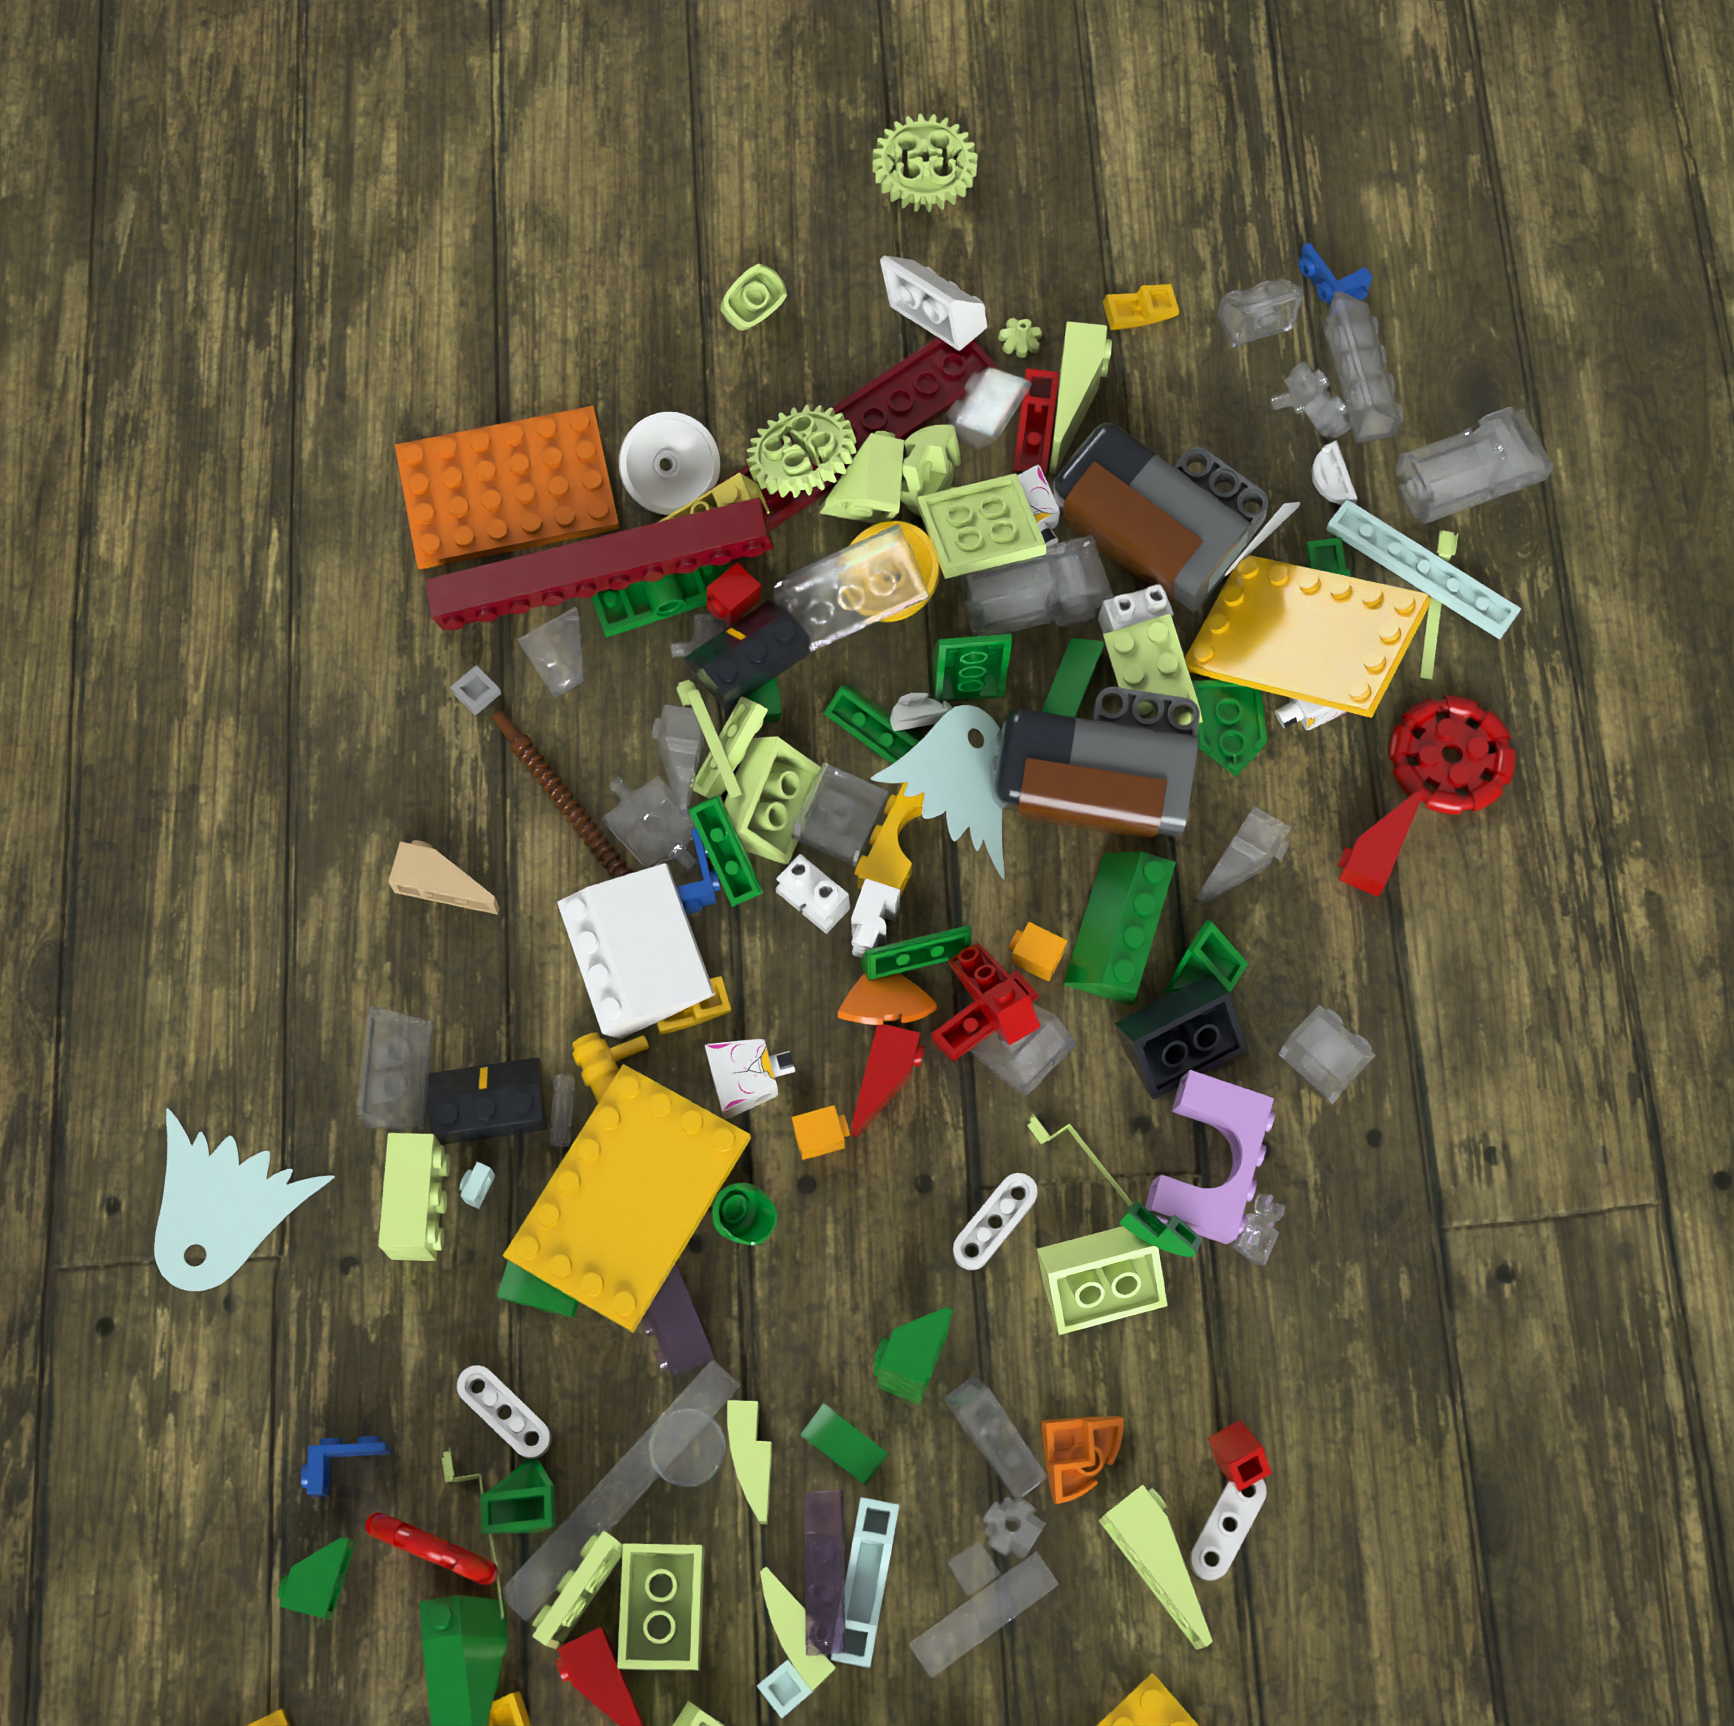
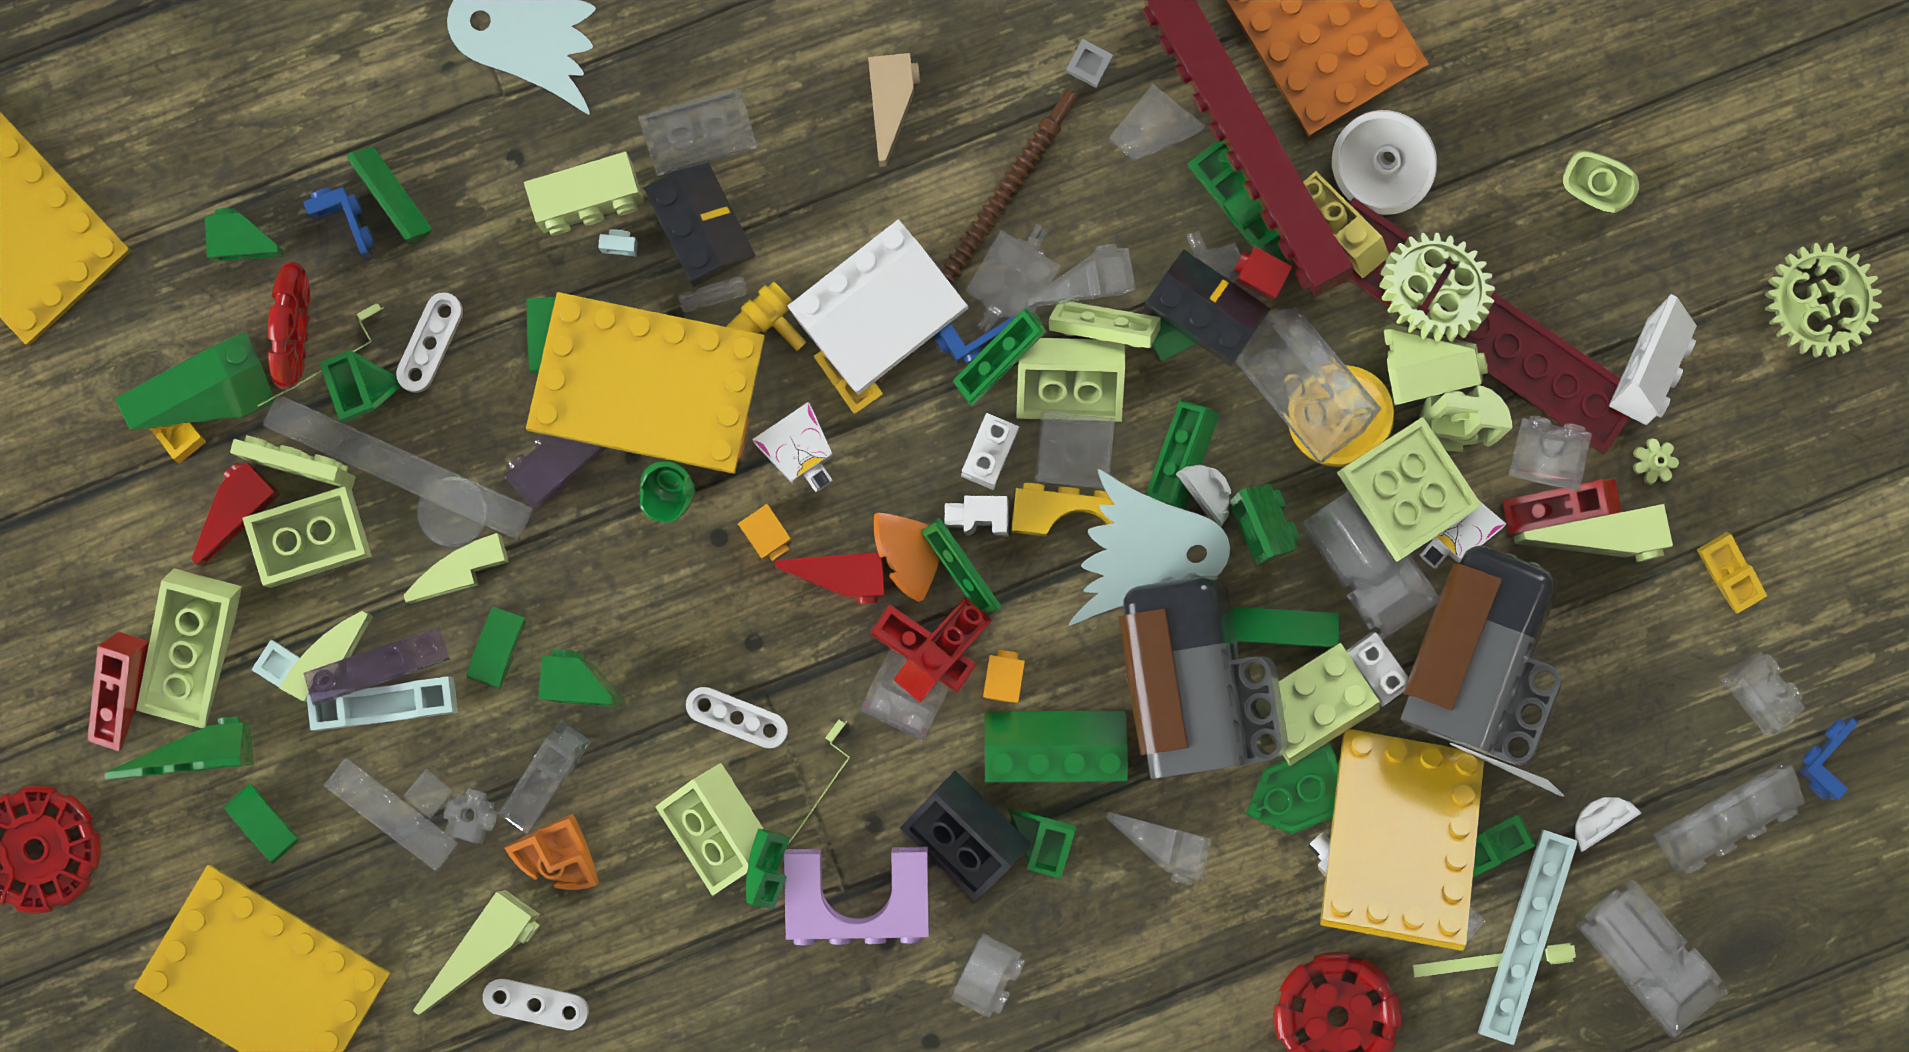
camera: 75 degrees right, 15 degrees up
yellowish green piece [676,680,742,798] -> none
red brick [1207,1420,1272,1492] -> none
clear plate [1231,1194,1285,1266] -> none
clear brick [1271,362,1351,440] -> none
red slope [1337,791,1423,897] -> none
none -> green slope [347,147,432,245]

